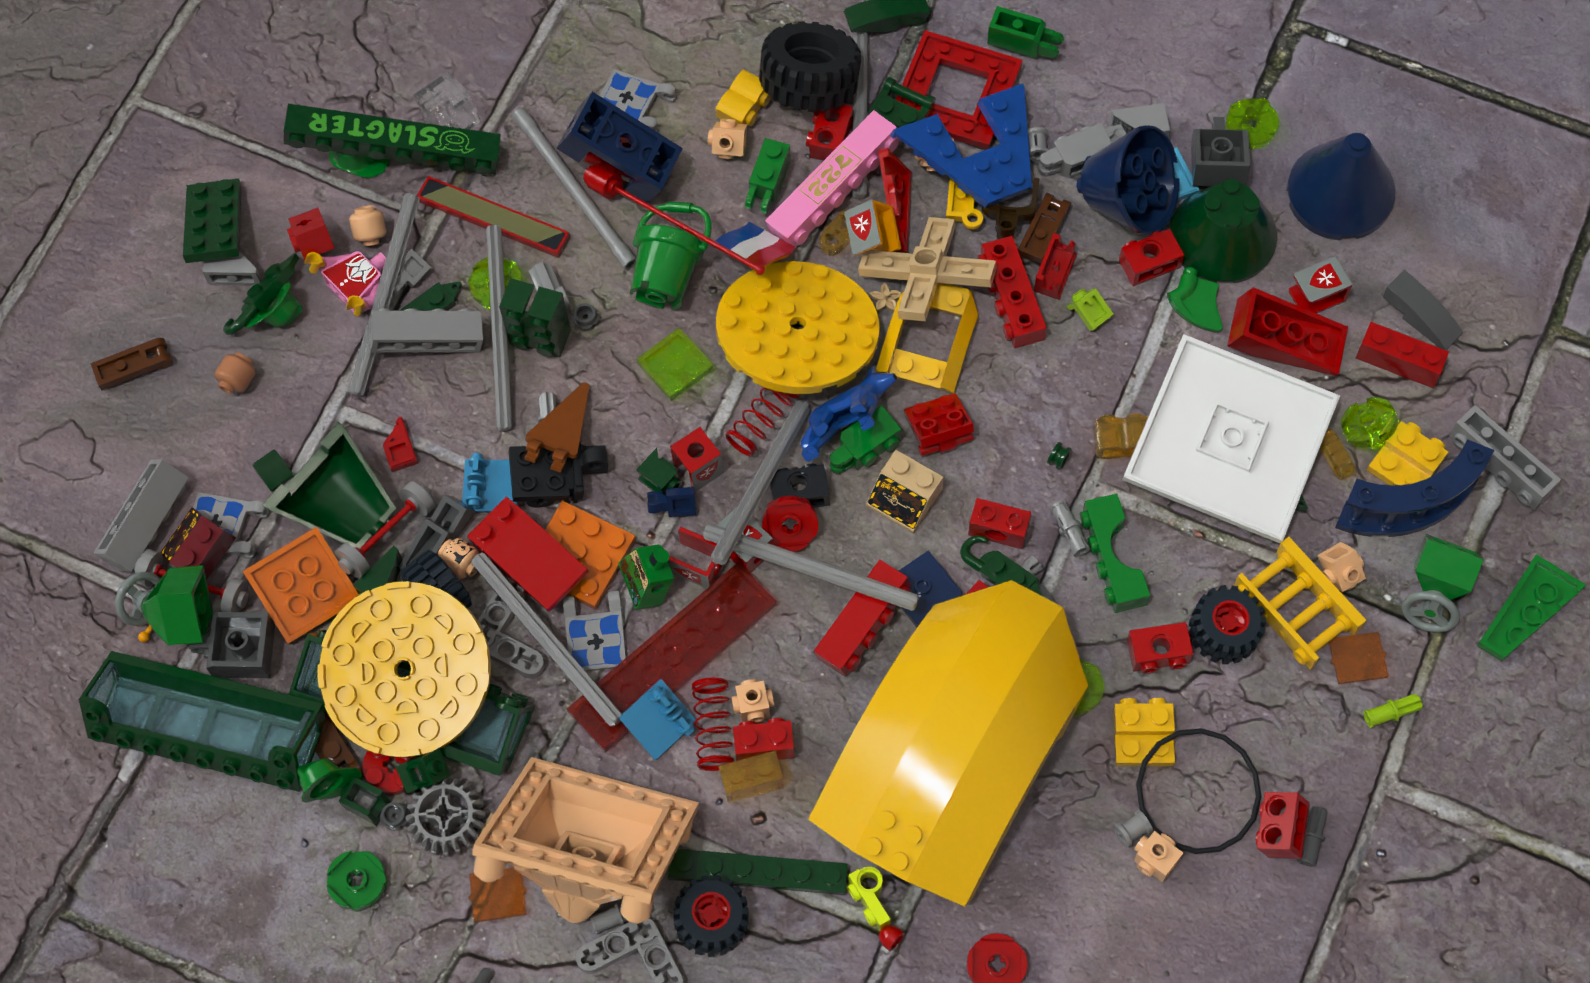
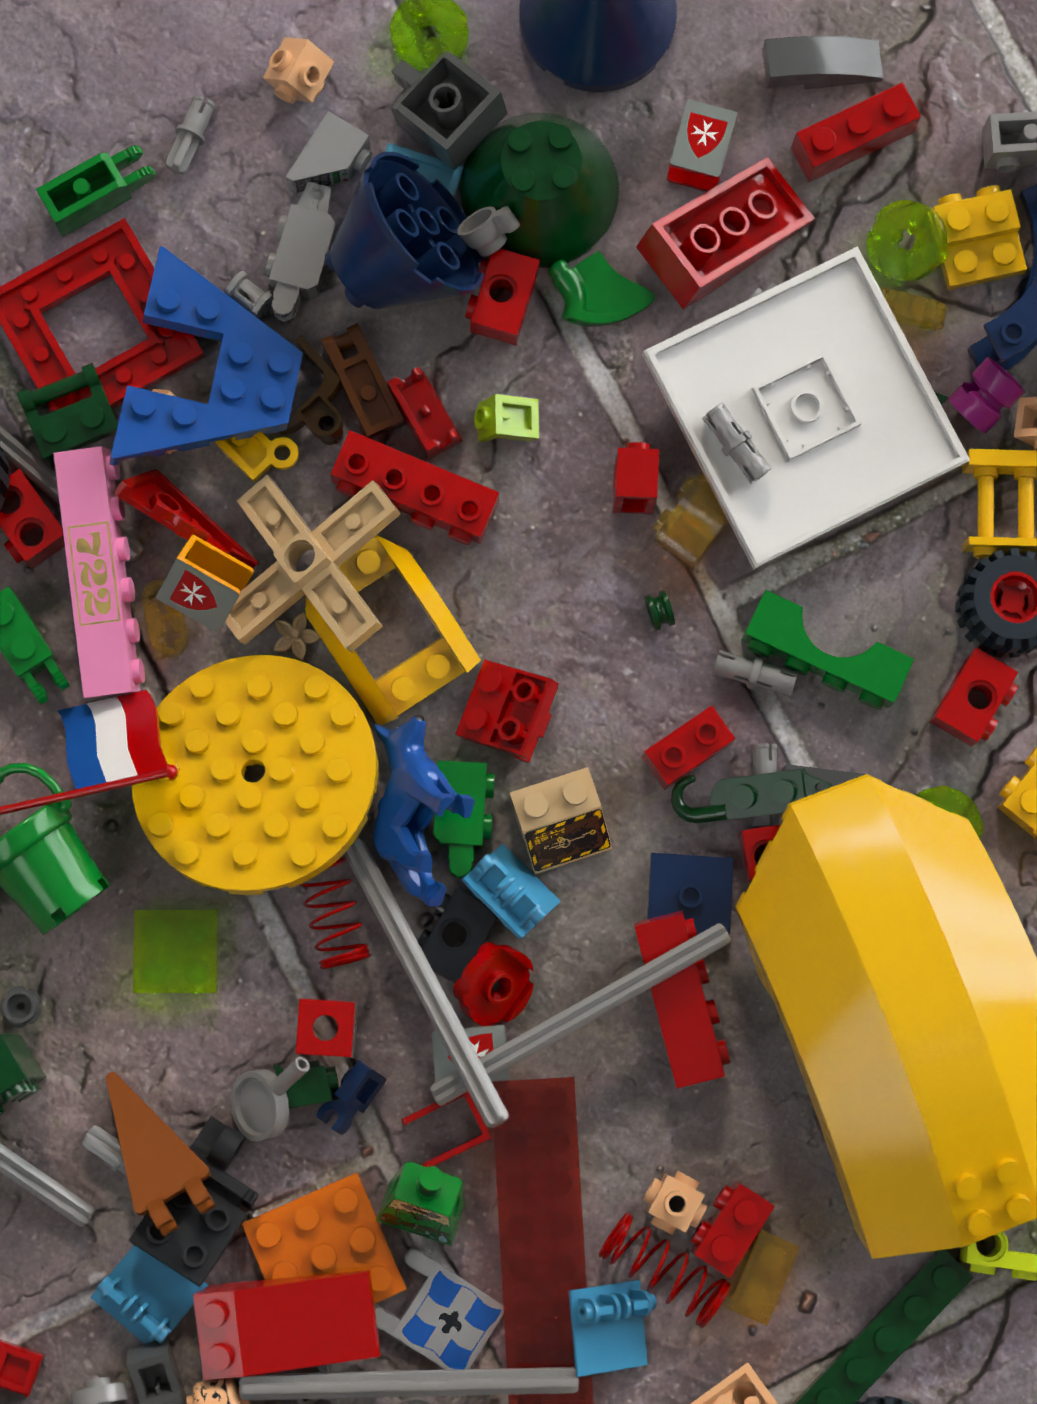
camera: 60 degrees left, 15 degrees up
none -> light grey axle [165,95,217,174]
none -> light grey piece [230,1057,310,1142]
none -> light nougat brick [263,37,334,104]
none -> light grey piece [457,206,520,257]
none -> dark azure hinge [461,843,561,940]
none -> red brick [612,442,659,514]
none -> light grey pin [702,403,772,484]
none -> magenta wheel [948,356,1026,434]

